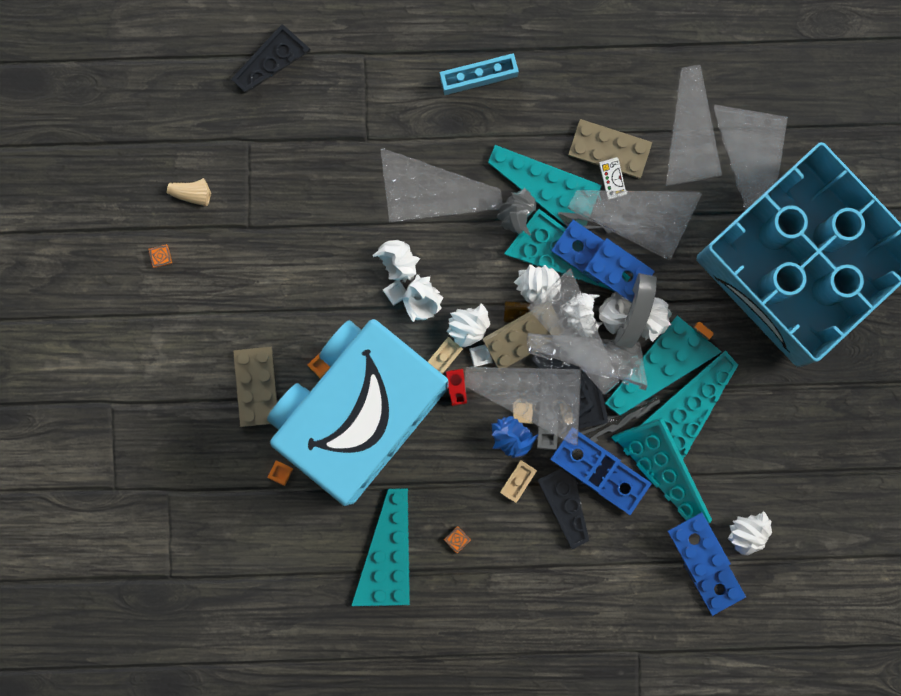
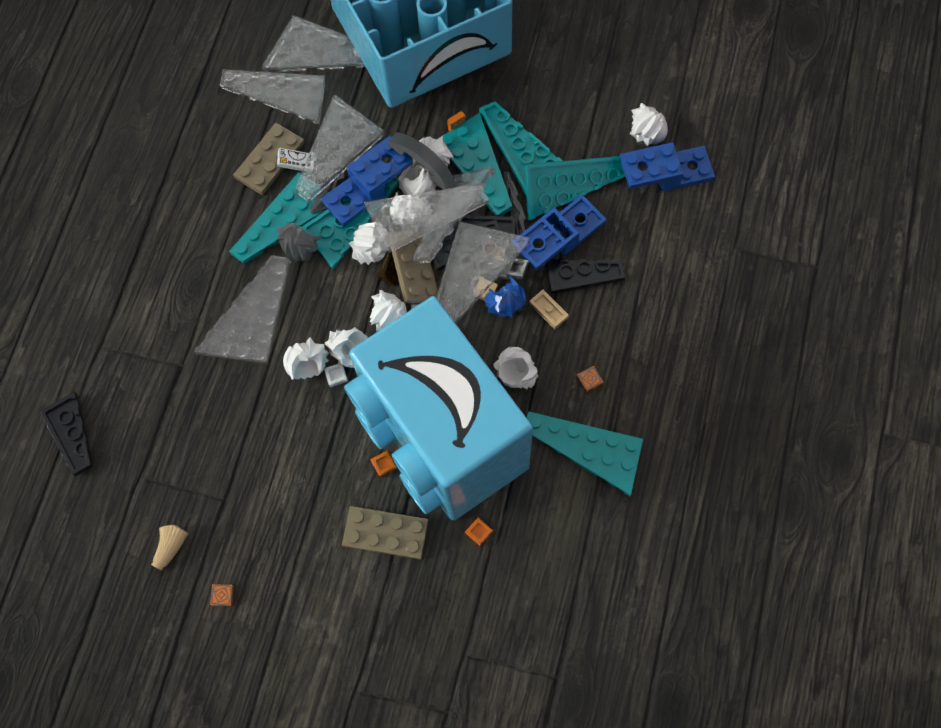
camera: 70 degrees left, 15 degrees down
medium azure brick [440,53,519,95] -> none
none -> white hair [494,347,538,389]

